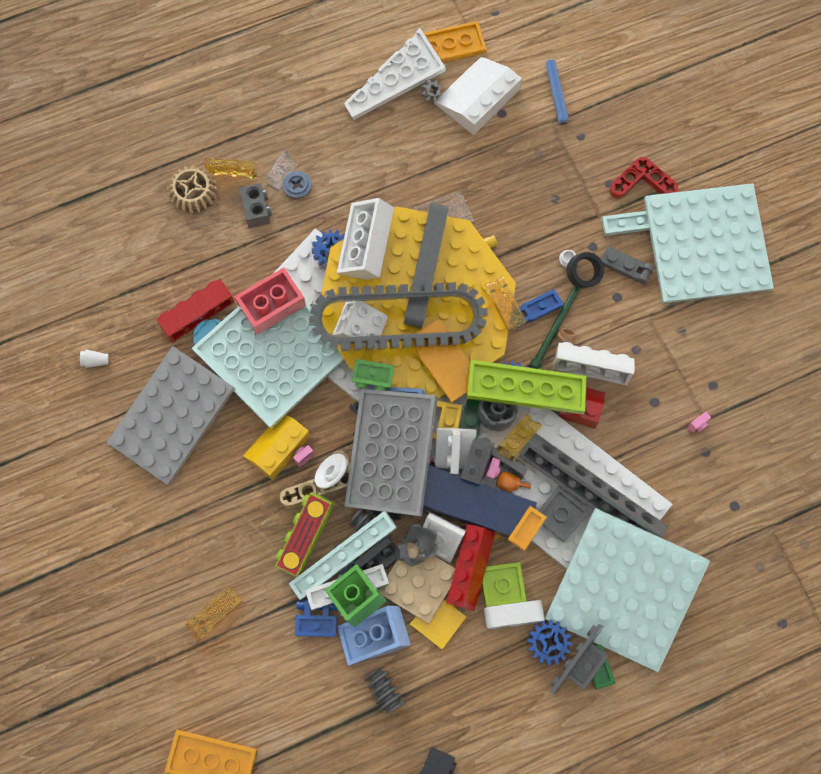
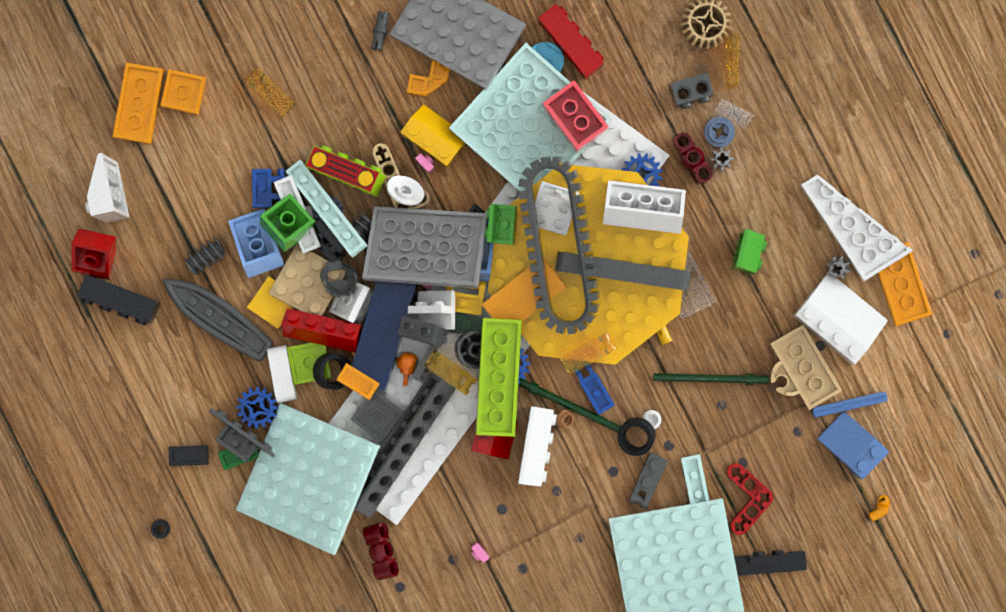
camera: 85 degrees right, 15 degrees up
bright pink plate [483,457,501,481] -> none
none -> black plate [151,519,170,539]
none -> light orange tile [160,69,207,115]
none -> dark grey piece [162,279,273,361]
none -> black tile [169,445,209,466]
none -> black tyre [313,353,351,390]
none -> dark red piece [363,522,399,580]
none -> dark grey pin [370,11,390,51]
none -> light orange tile [406,60,450,97]
none -> dark green bar [653,373,769,385]
none -> dark red piece [673,133,712,184]
none -> light grey gear [709,147,734,172]
none -> bright green slope [731,229,767,274]
none -> black bracket [734,549,807,576]
none -> tan plate [770,324,842,410]
none -> medium blue slope [817,411,889,480]
none -> light orange arm [868,495,890,522]

